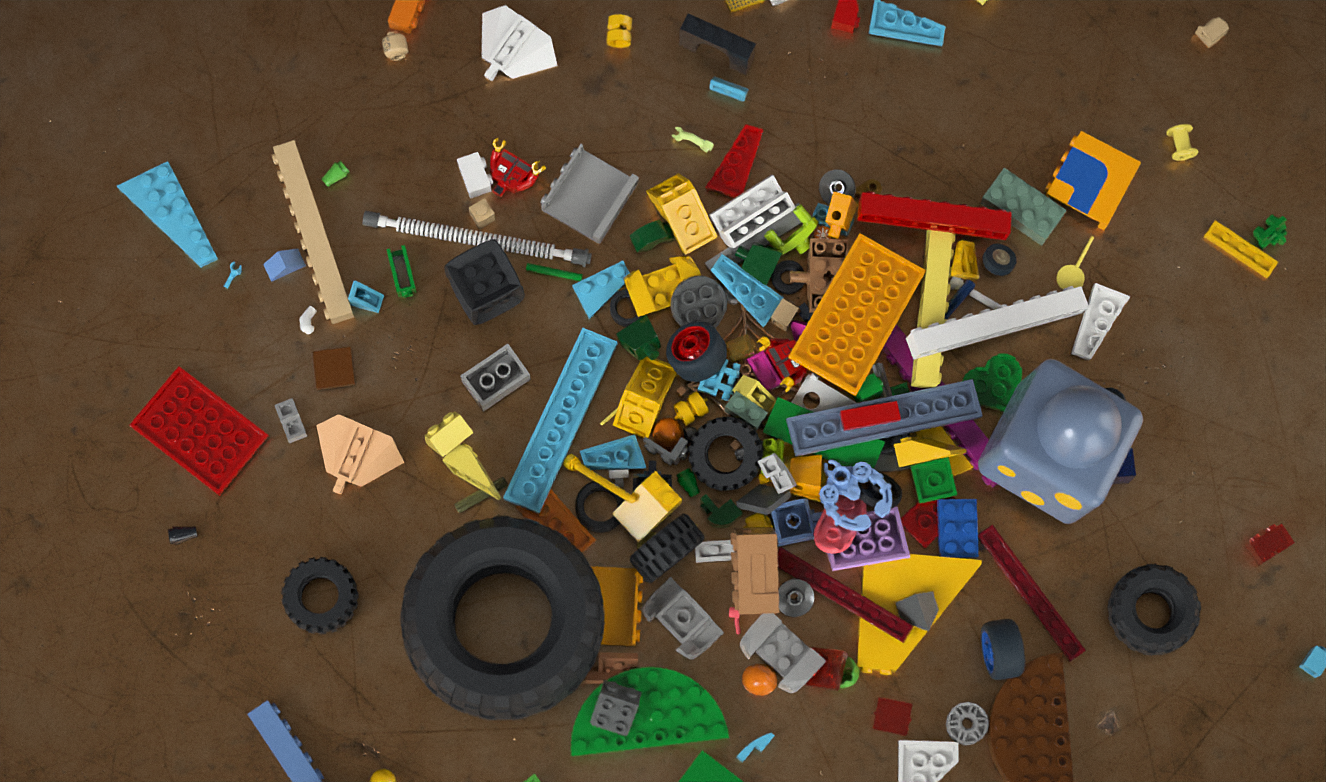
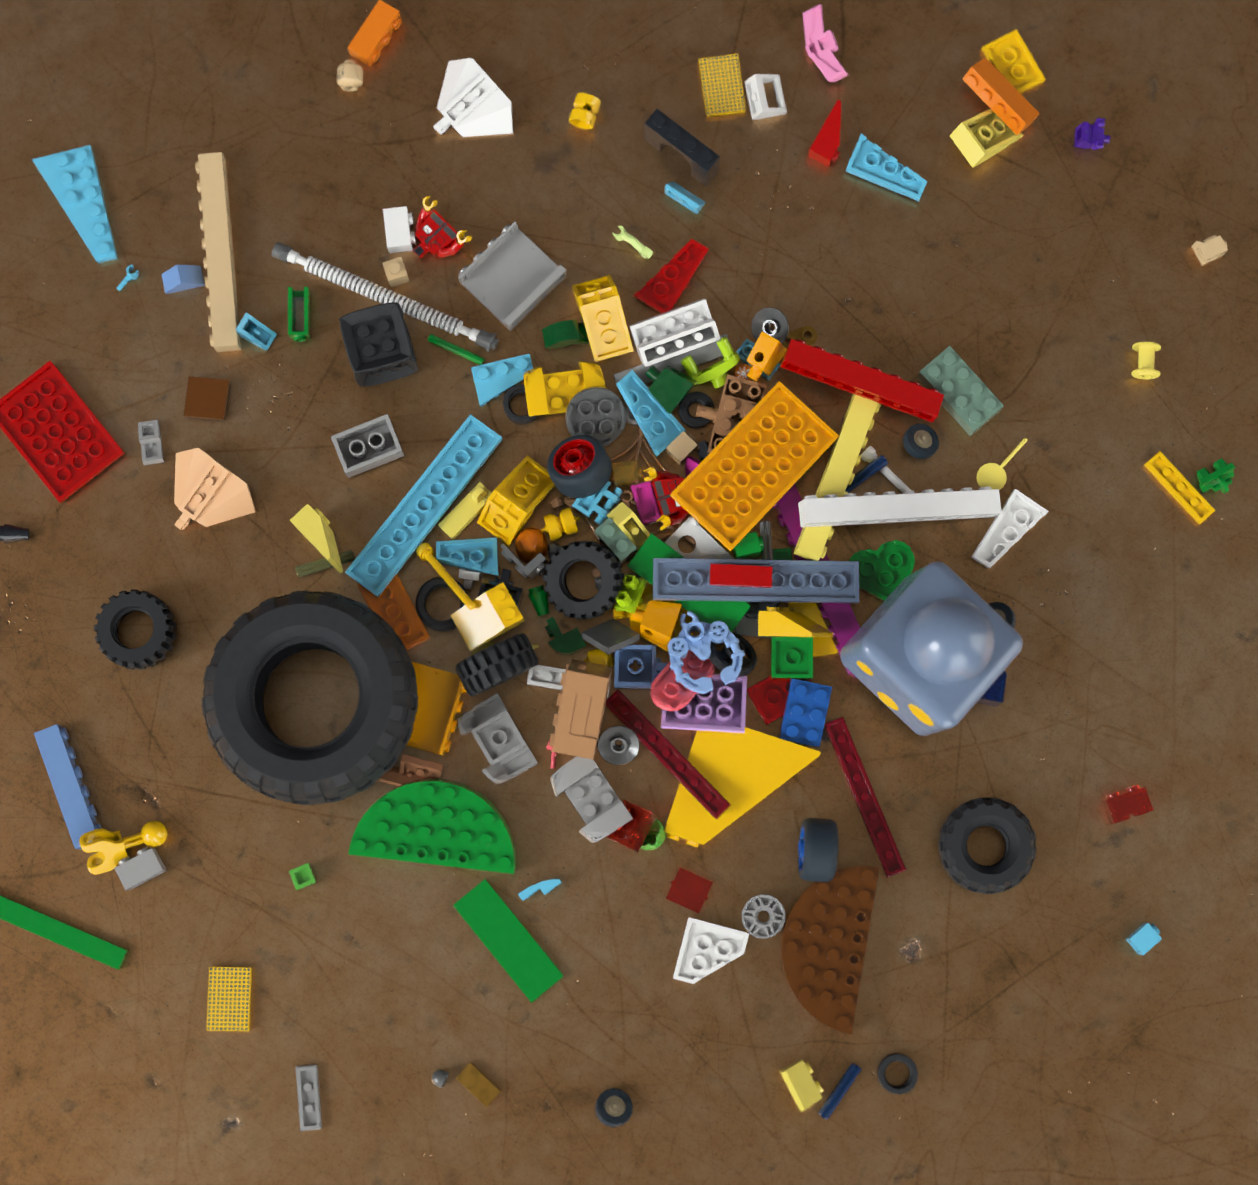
camera: 20 degrees right, 5 degrees up
white arm [300,306,317,334] -> none
bright green cone [321,160,350,187] -> none
light yellow slope [424,411,473,457] -> none
dark grey bracket [590,680,642,736] -> none
dark green torso [616,315,661,360] -> none
orange hat [742,664,778,696] -> none
light grey slope [758,453,797,494] -> none
dark grey slope [895,591,939,631] -> none
yellow wing [951,240,979,281] -> none
light orange panel [1044,131,1141,230] -> none
none -> light yellow hinge [438,482,492,540]

